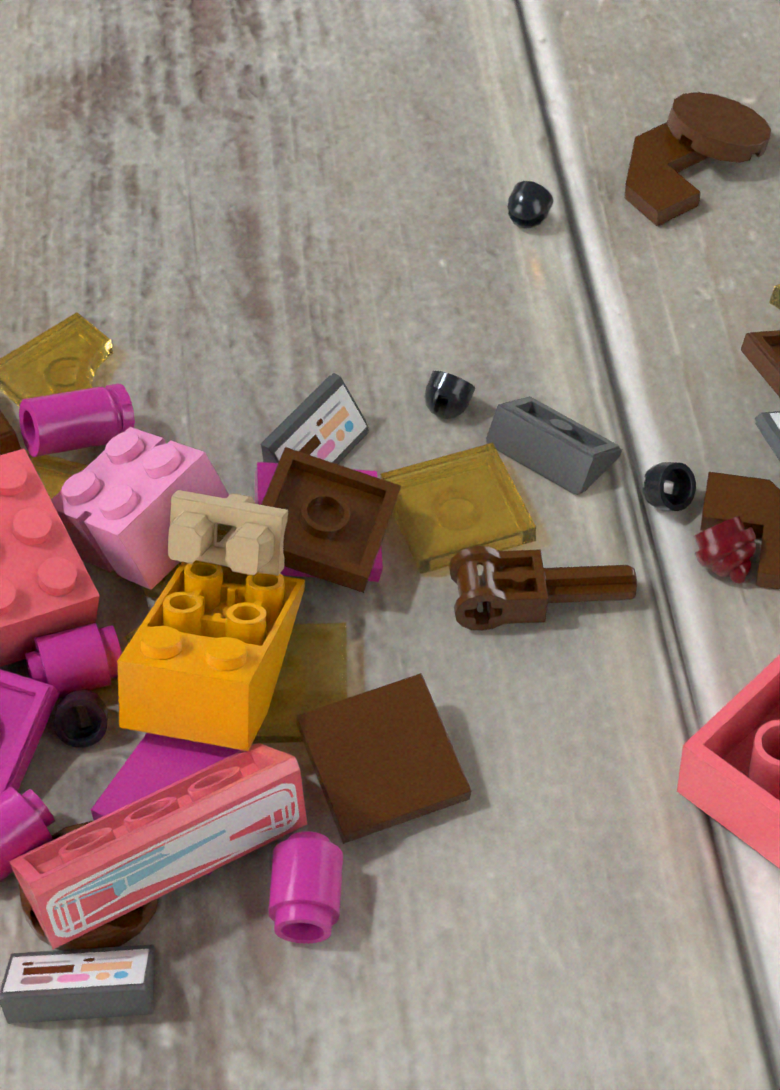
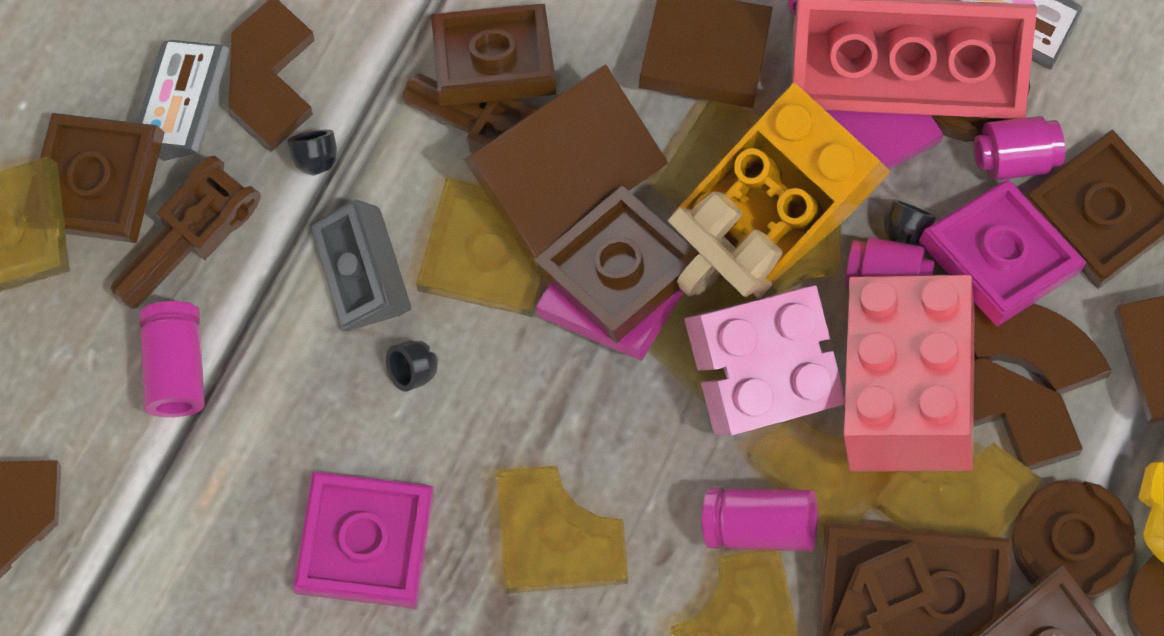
camera: 150 degrees left, 20 degrees up
slope [261,373,368,464] -> none
black hinge [507,181,553,228] -> none
dark red plate [693,516,756,584] -> none
none -> reddish brown connector [110,155,261,309]
none -> dark pink piece [139,301,205,418]
none -> dark pink tile [293,471,434,609]
none -> reddish brown tile [431,4,557,106]
none -> reddish brown tile [464,64,668,259]
none -> clear yellow tile [496,466,628,594]

